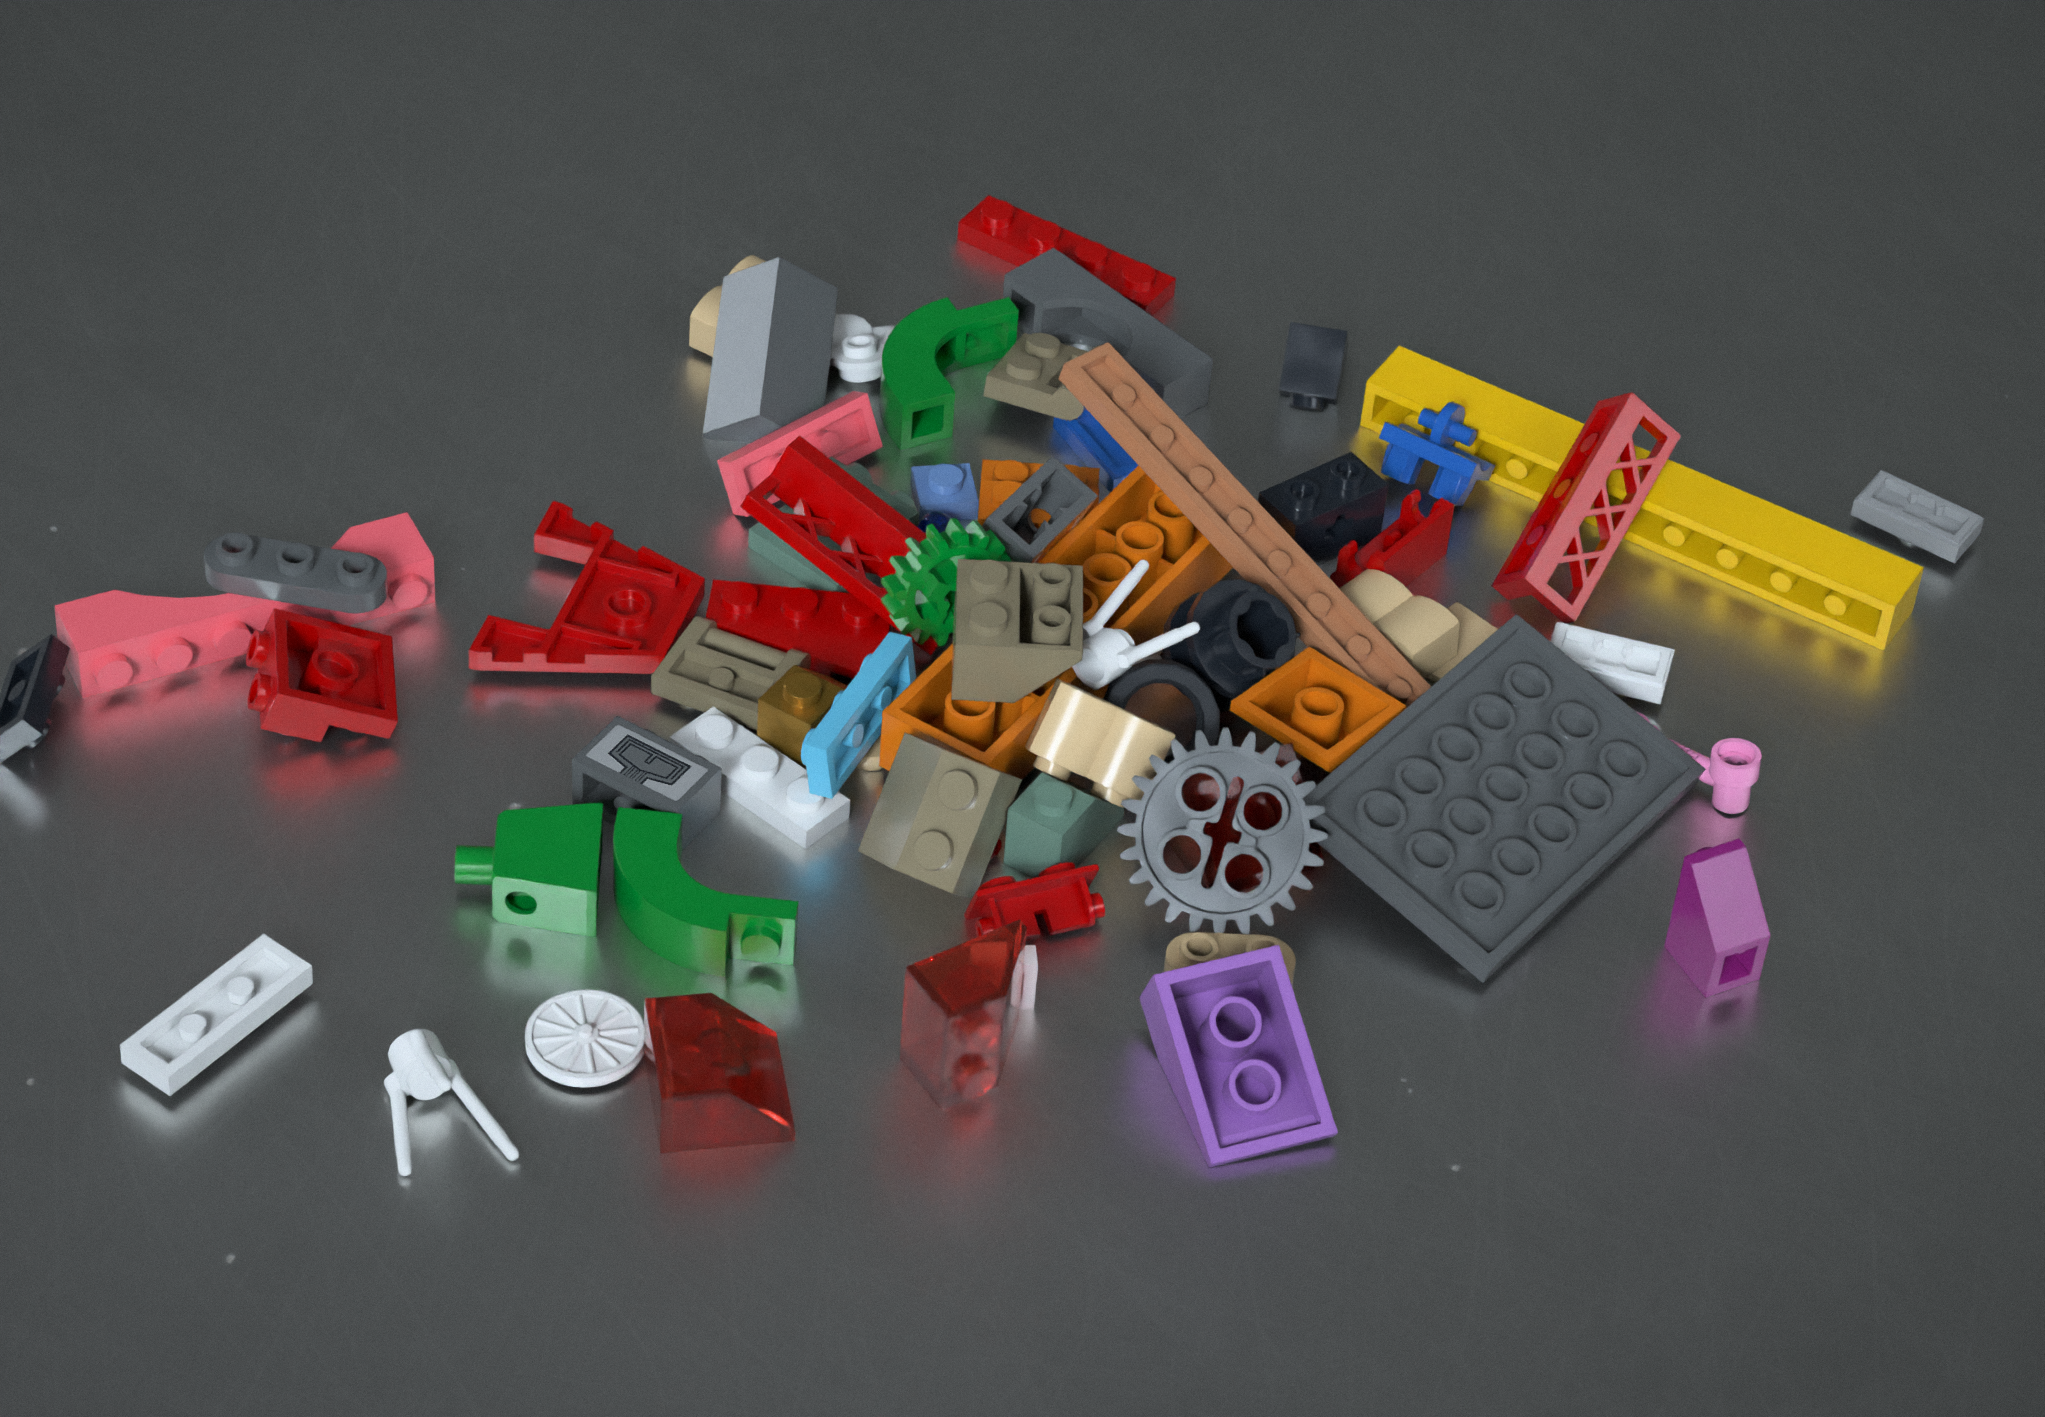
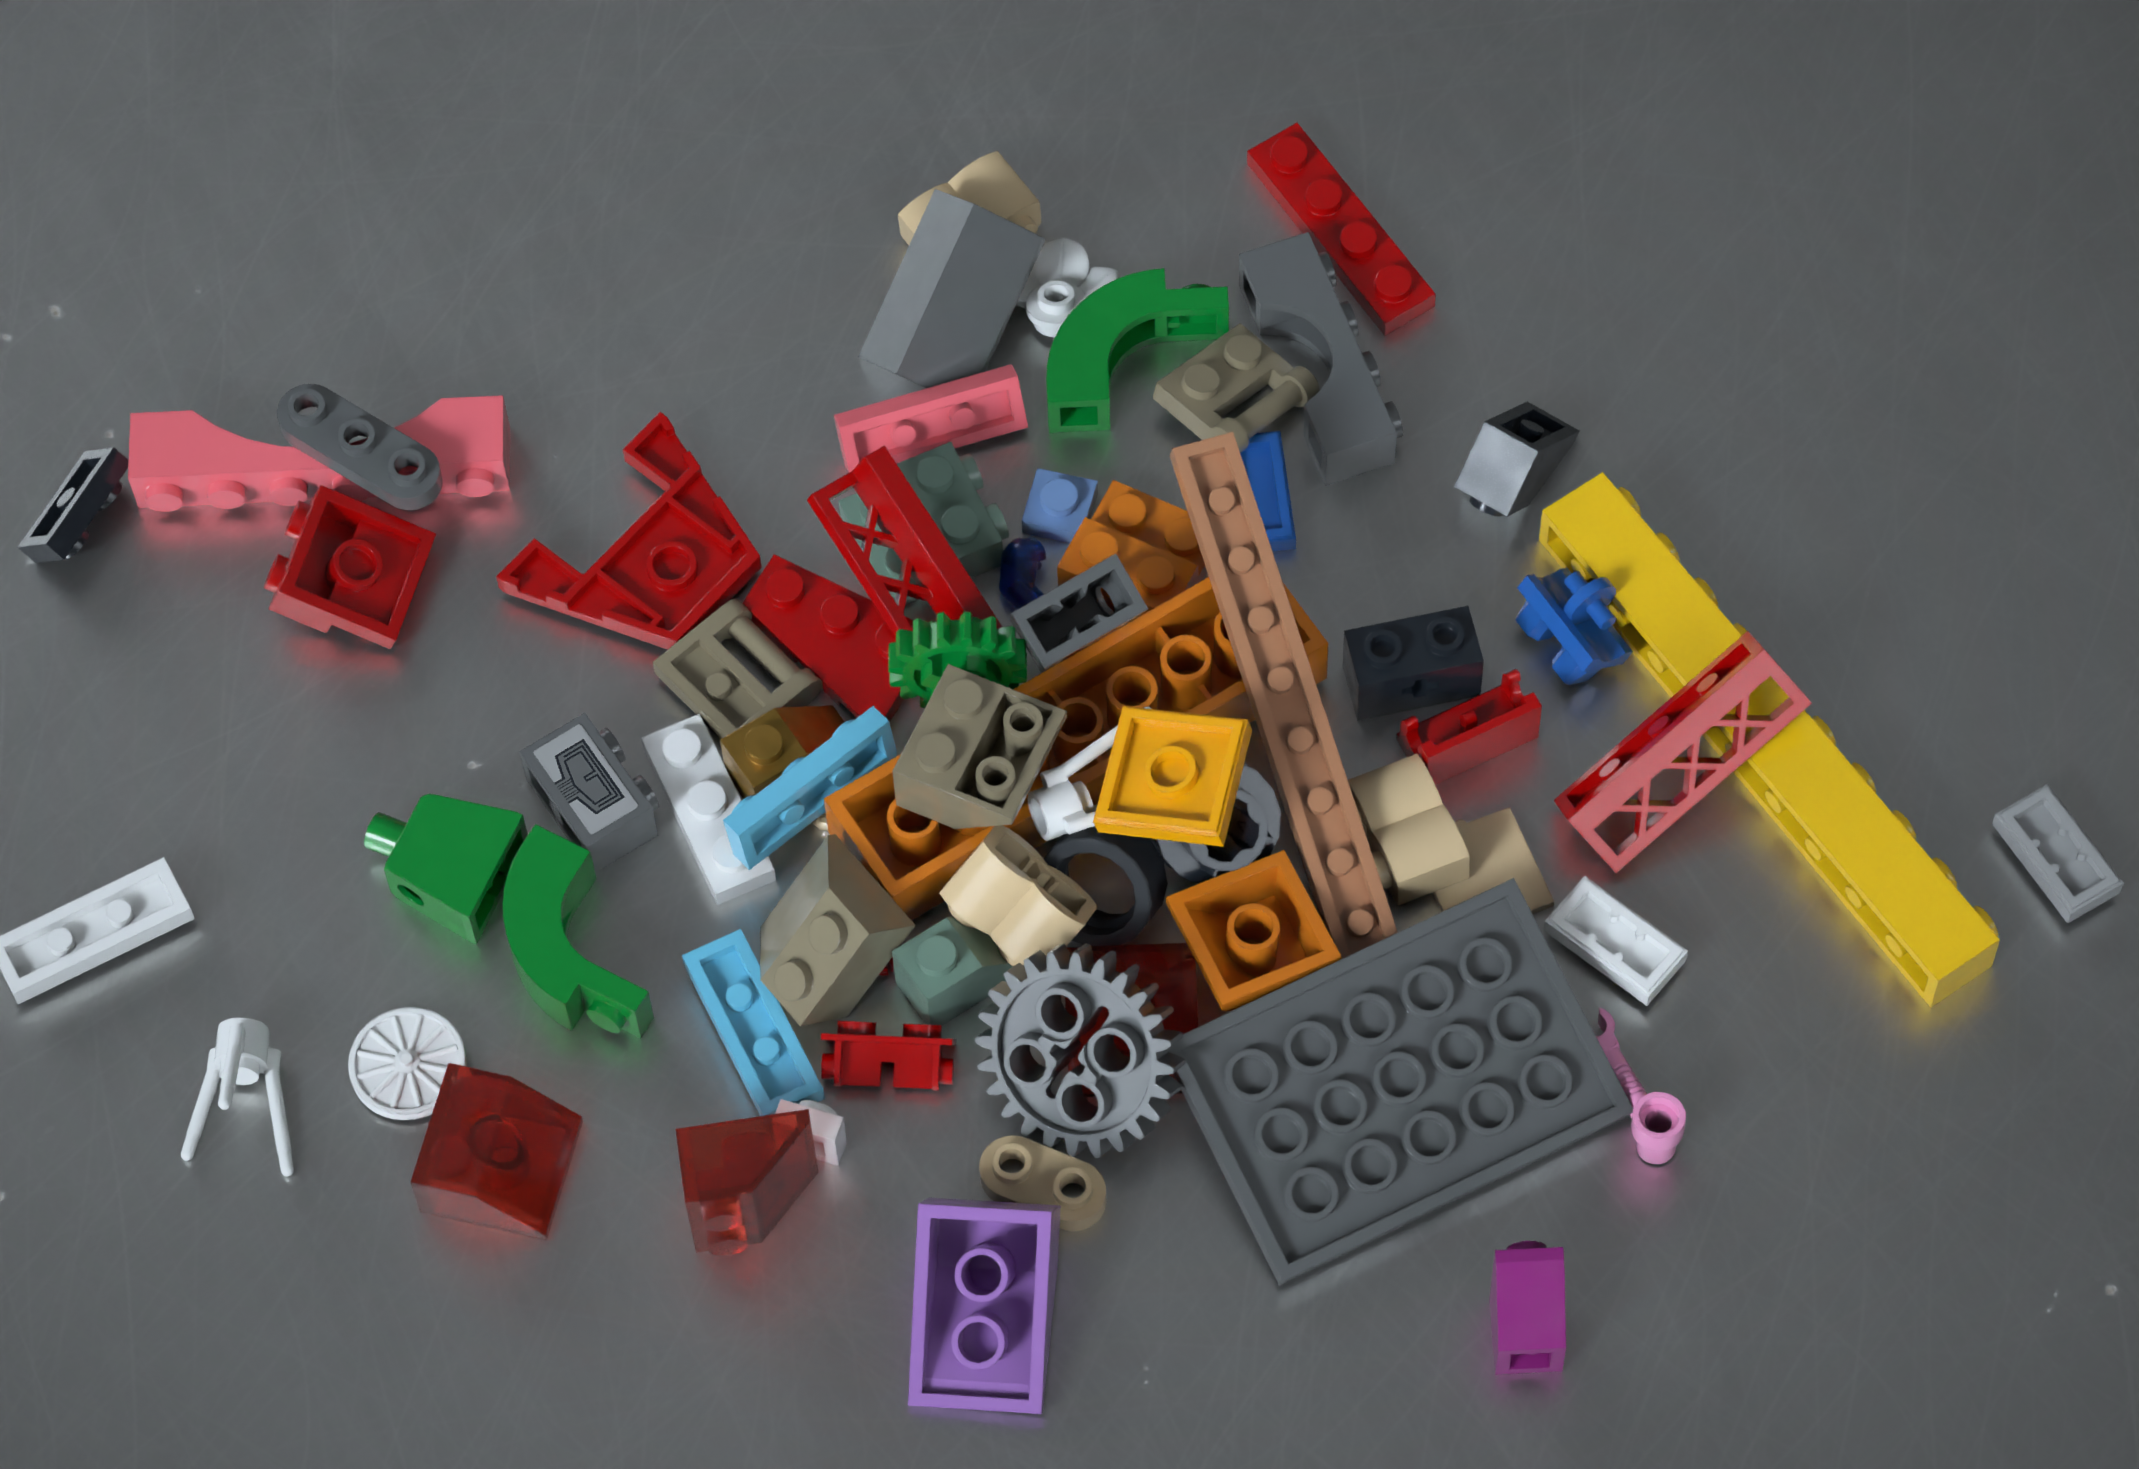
camera: 30 degrees right, 20 degrees up
none -> medium azure plate [682,929,825,1126]
none -> light orange plate [1093,706,1252,847]

